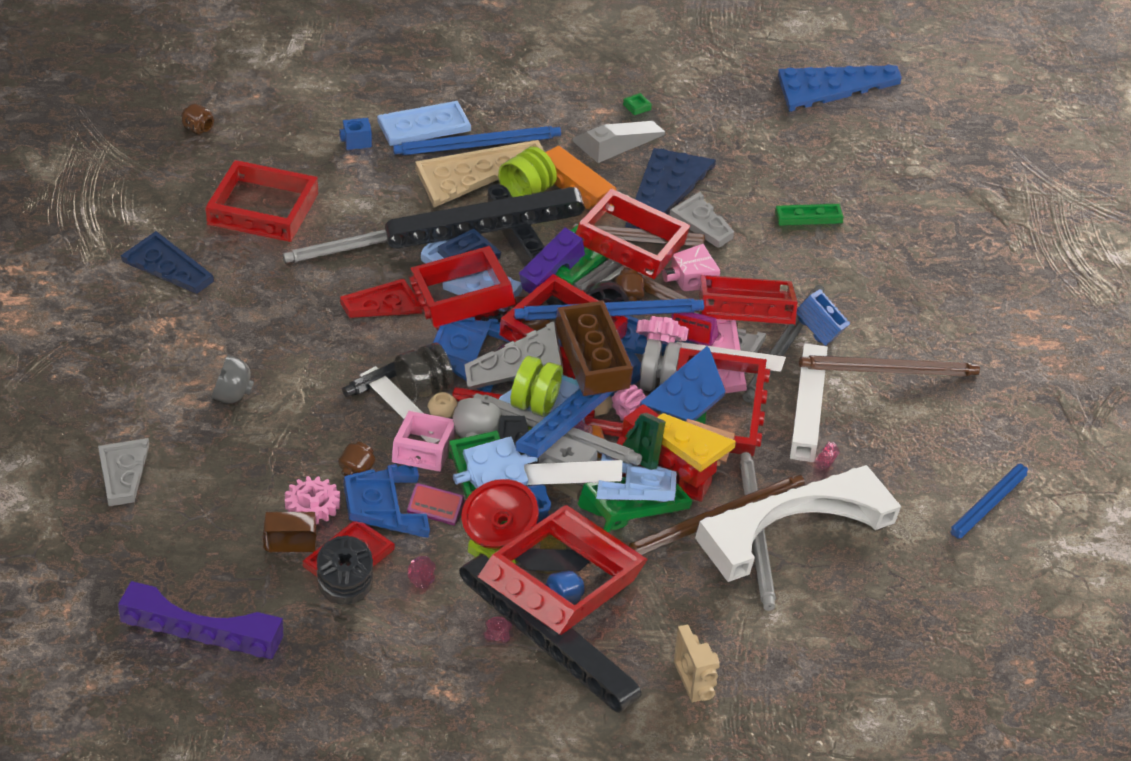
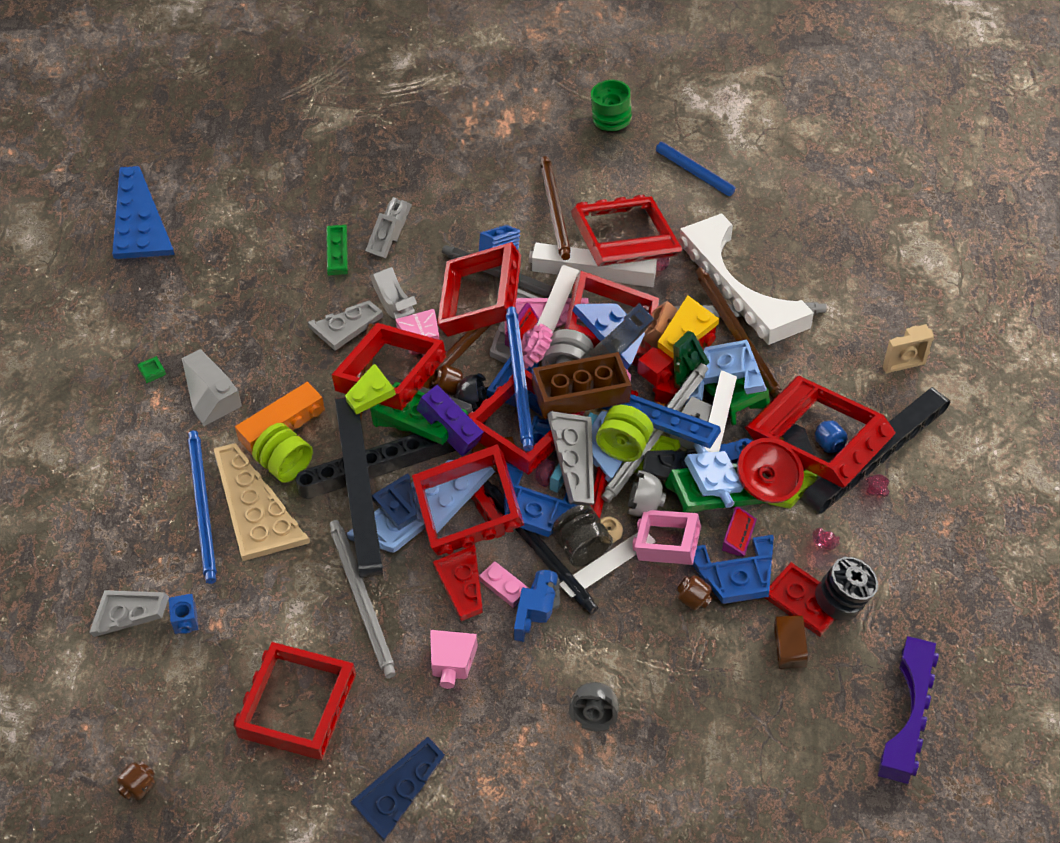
camera: 85 degrees left, 10 degrees up
light grey wing [98,438,149,506] -> none
bright pink gear [285,476,340,524] -> none
light blue plate [377,101,471,146] -> none
dark blue wing [625,148,716,229] -> none
none -> light grey wing [89,590,169,637]
none -> lime wing [345,364,396,415]
none -> light grey plate [365,197,412,259]
none -> light grey arch [369,267,417,320]
none -> bright pink torso [431,630,477,689]
none -> bright pink plate [479,561,528,608]
none -> blue plate [514,570,560,642]
none -> red window [571,195,682,267]
none -> clear smoke slope [580,303,655,359]
none -> green wheel [591,80,632,131]

